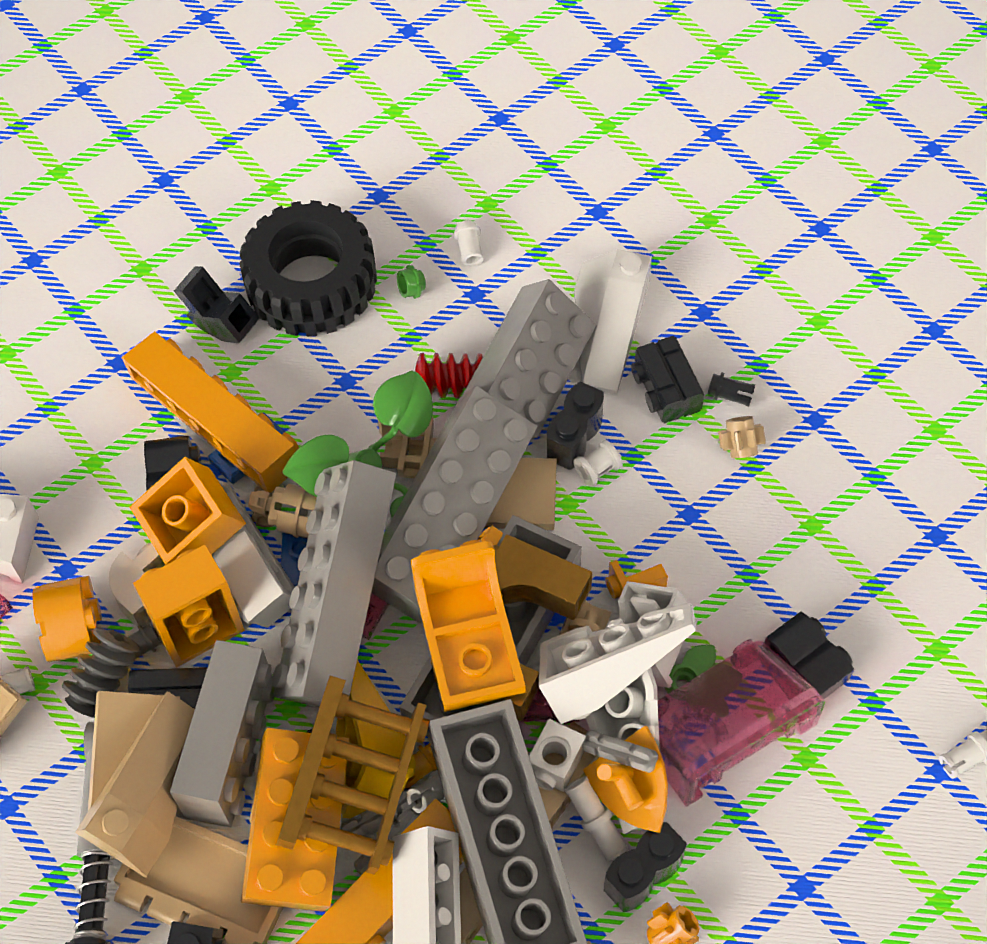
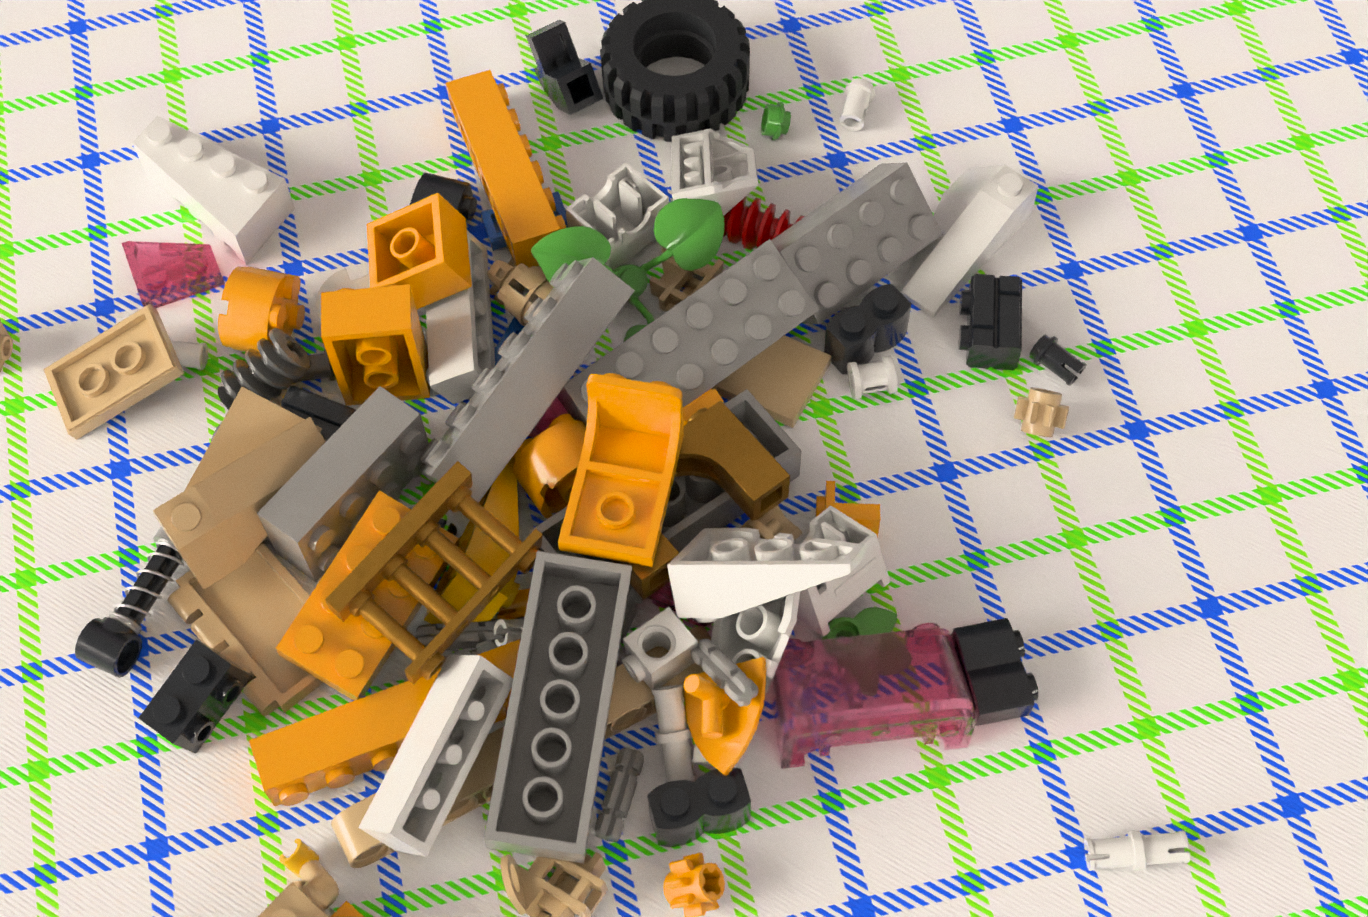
camera: 25 degrees right, 0 degrees up
none -> light orange brick [513,414,586,519]
none -> white piece [566,162,669,270]
none -> light grey axle [594,748,644,842]
none -> white wedge [671,128,759,216]

